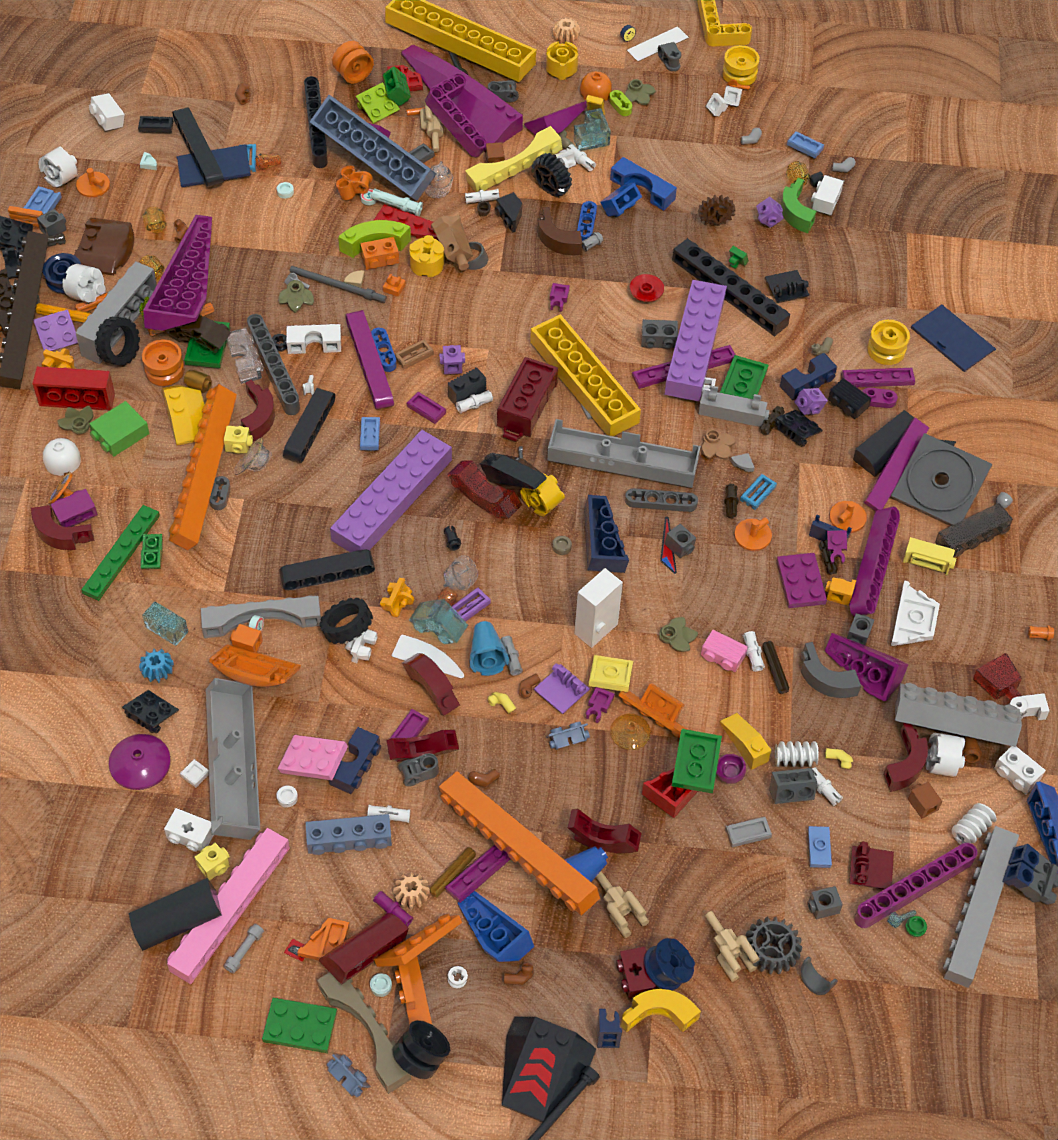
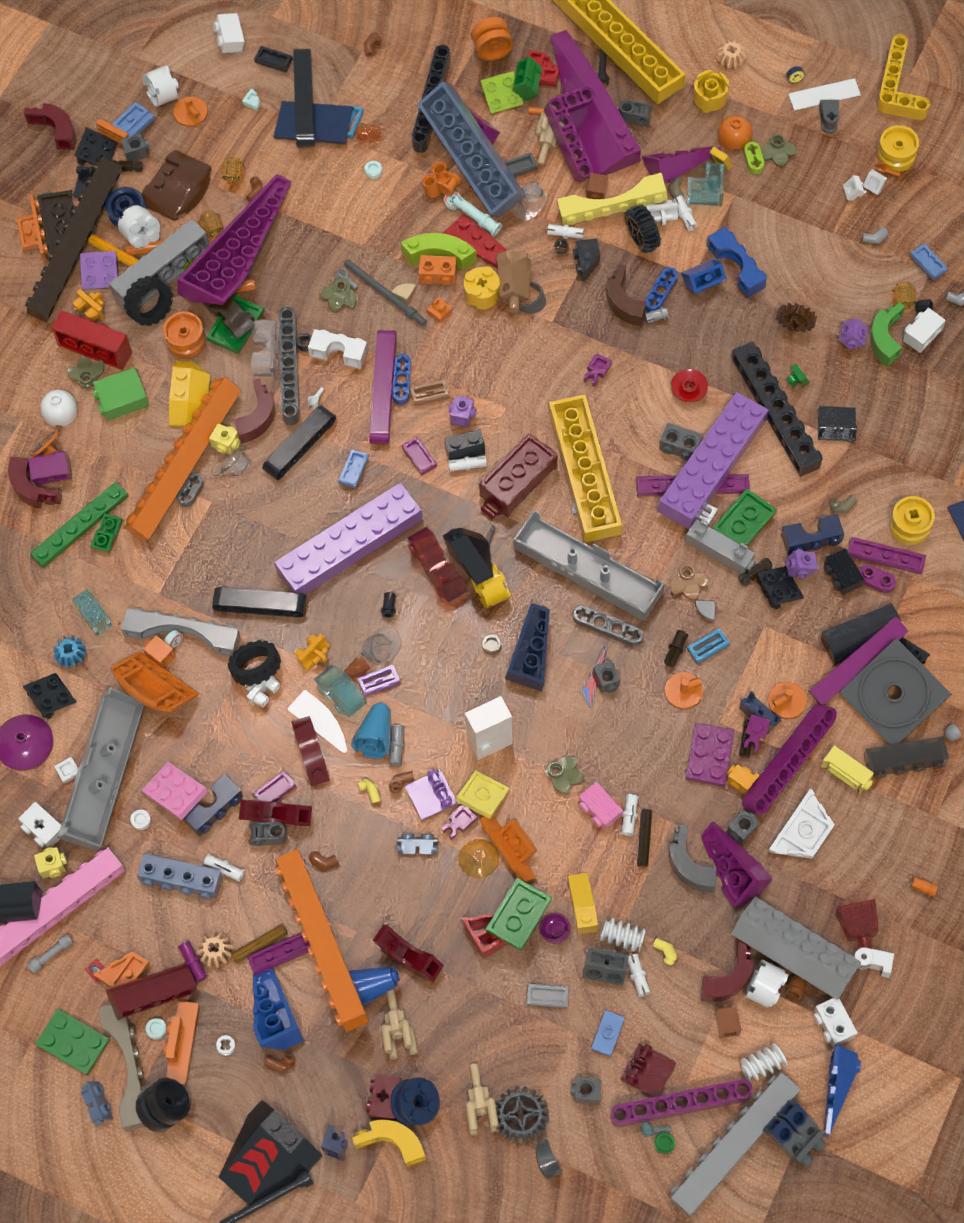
camera: 25 degrees right, 10 degrees up
pearl gold brick [184,370,212,393] -> none
orange wing [374,914,462,967] -> none

